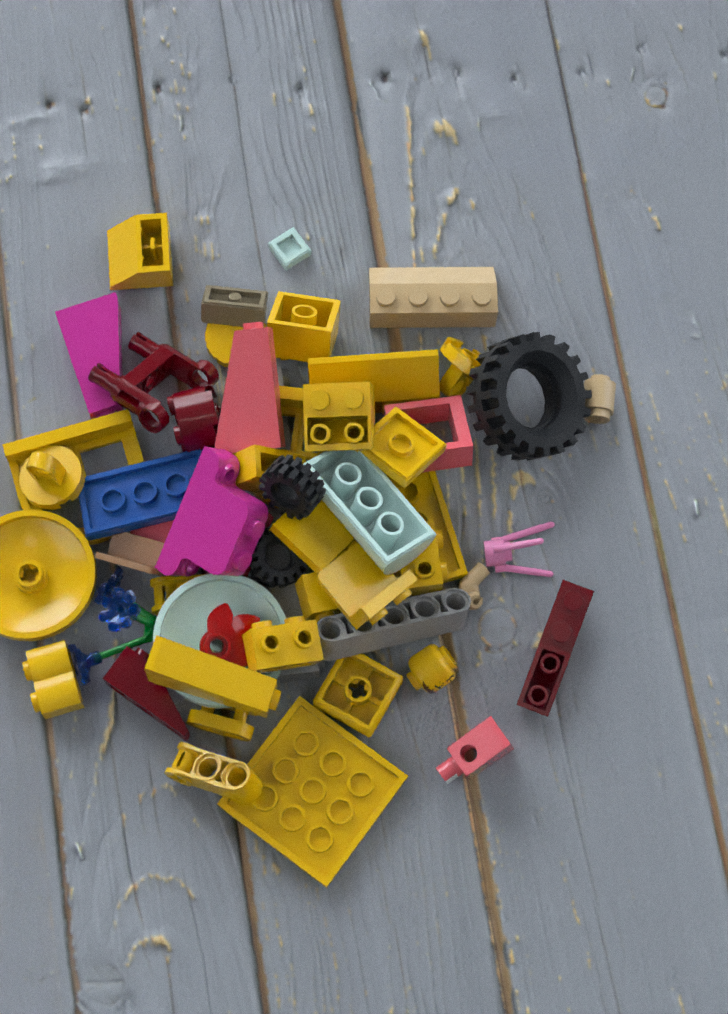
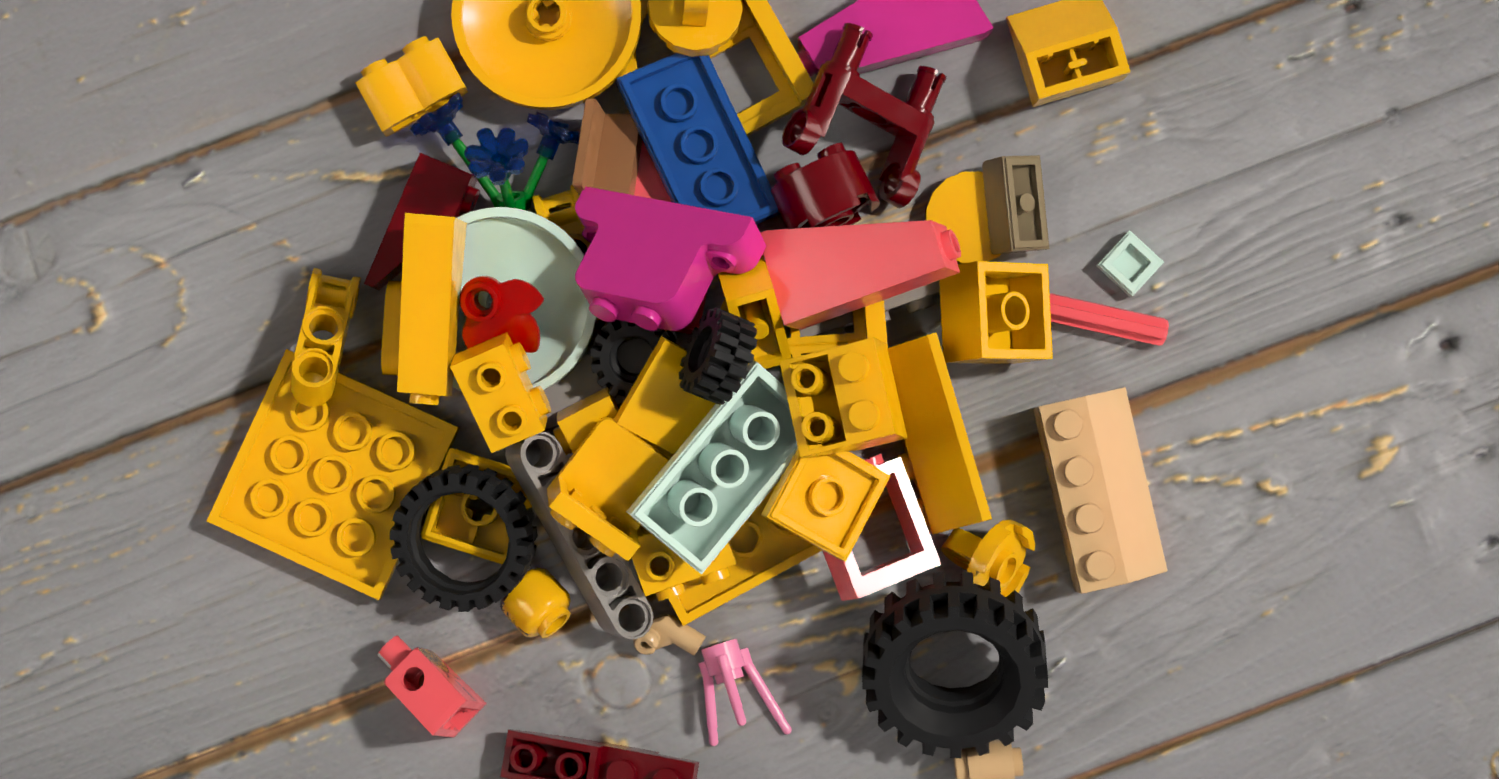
camera: 80 degrees right, 15 degrees up
none -> black tyre [389,464,538,612]
none -> coral axle [1050,293,1169,346]

